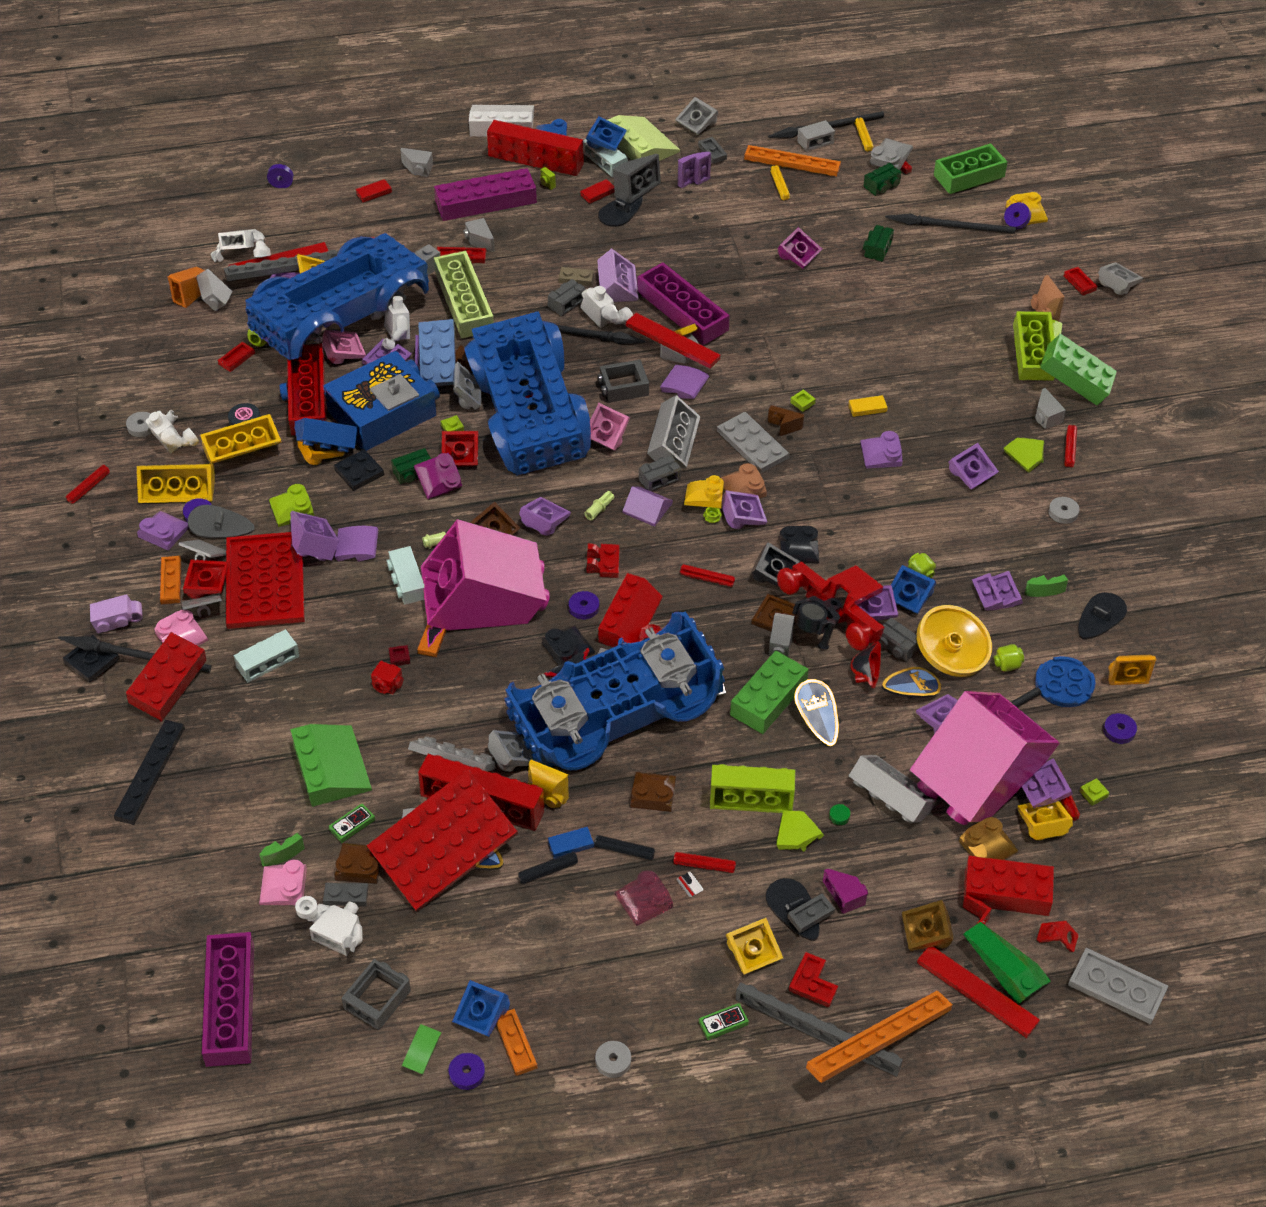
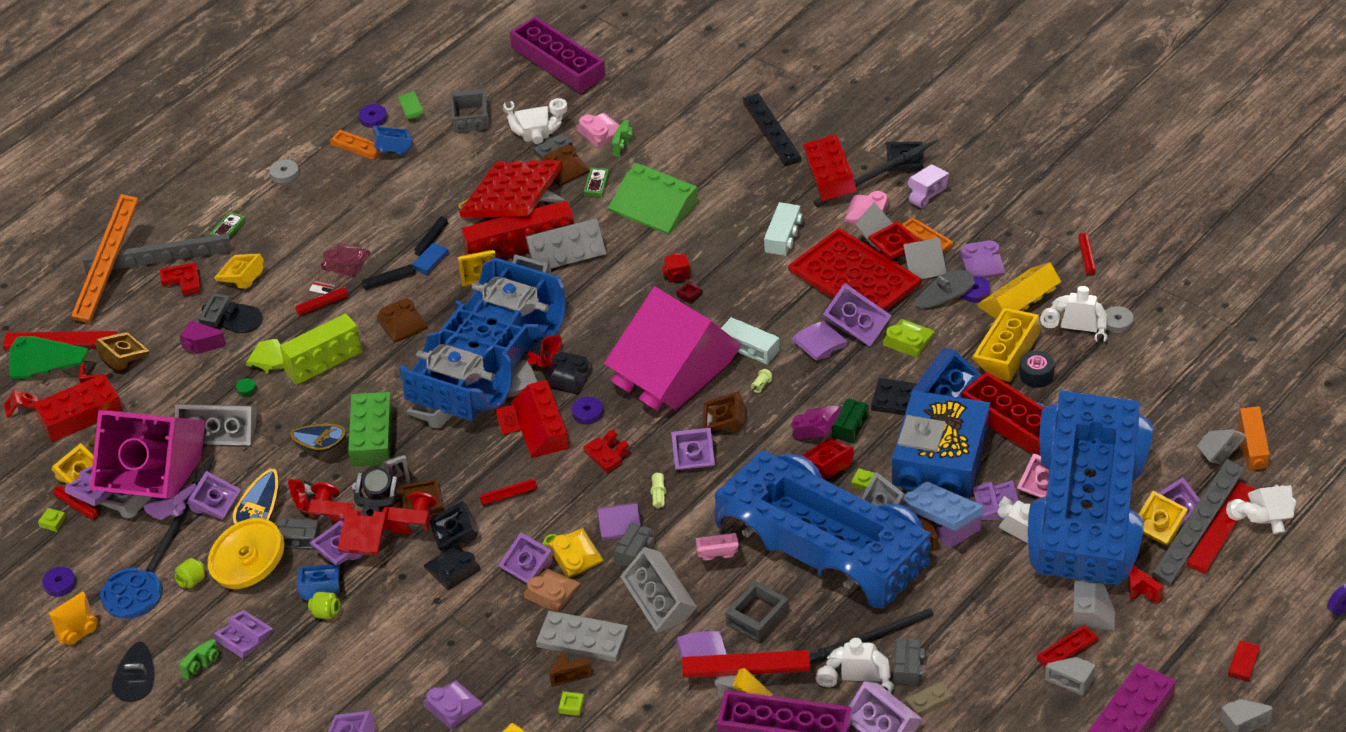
camera: 145 degrees right, 5 degrees down
yellowish green brick [434,251,494,338] -> none

